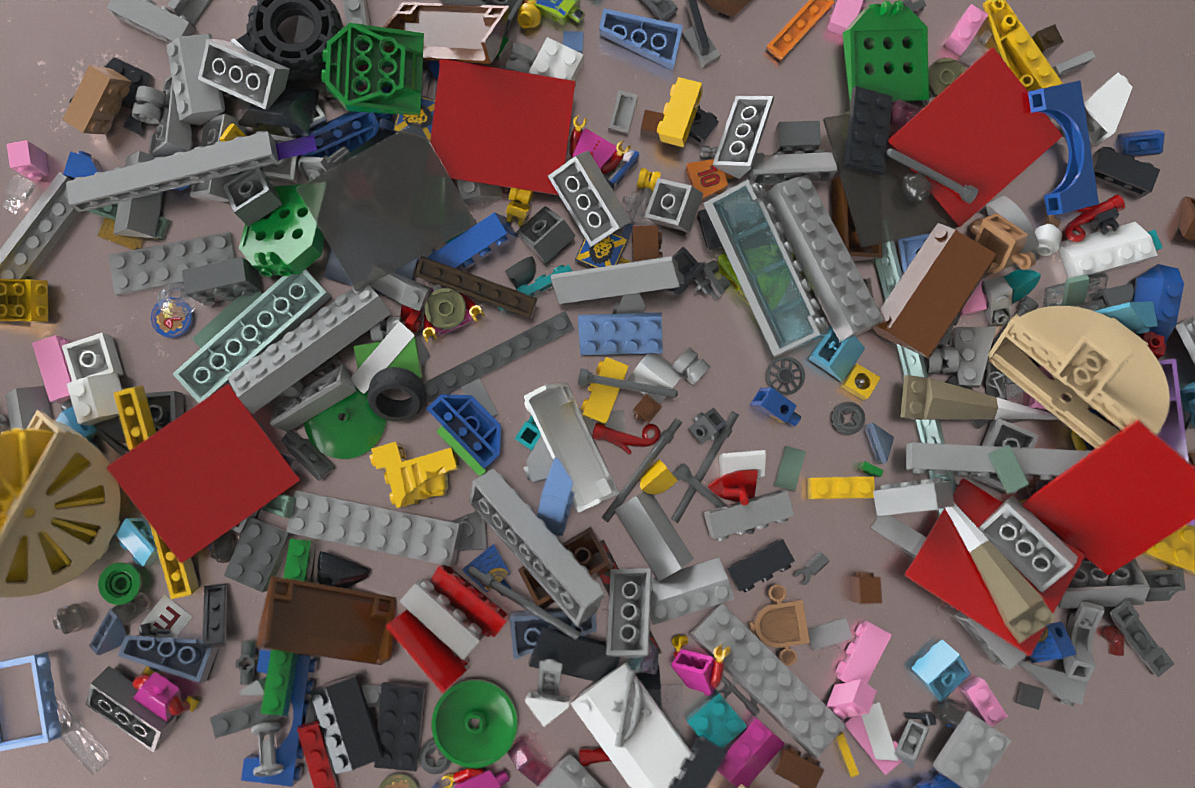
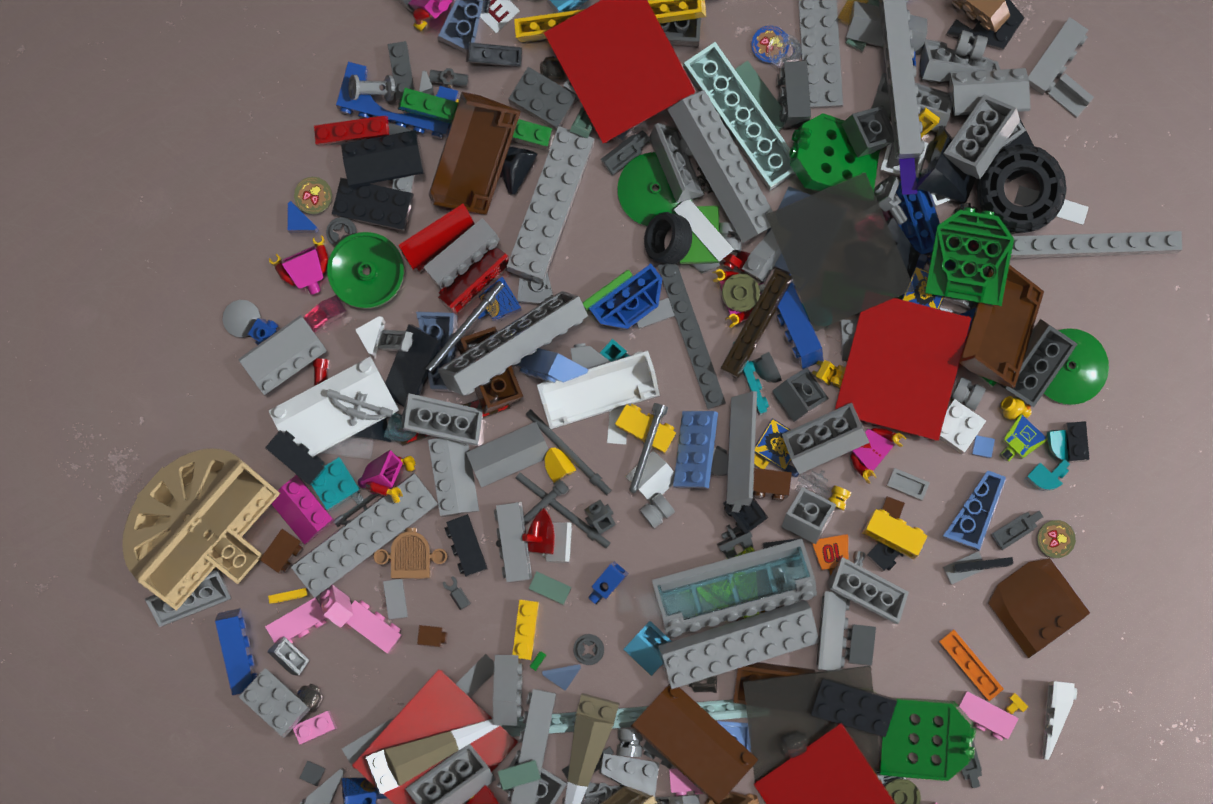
camera: 100 degrees right, 0 degrees up
yellow brick [370,442,461,508] -> none
red plant [592,422,661,454] -> none
blue slope [604,150,640,189] -> none
reddish brown brick [632,394,662,424] -> none
dark grey wheel [766,356,805,395] -> none
yellow piece [841,364,881,401] -> none
white sticker [861,702,898,761] -> none
dark grey piece [887,148,978,204] -> none
clear pink slope [890,99,922,126] -> none
black hand [905,712,937,726] -> none
medium azure slope [911,639,971,702] -> none

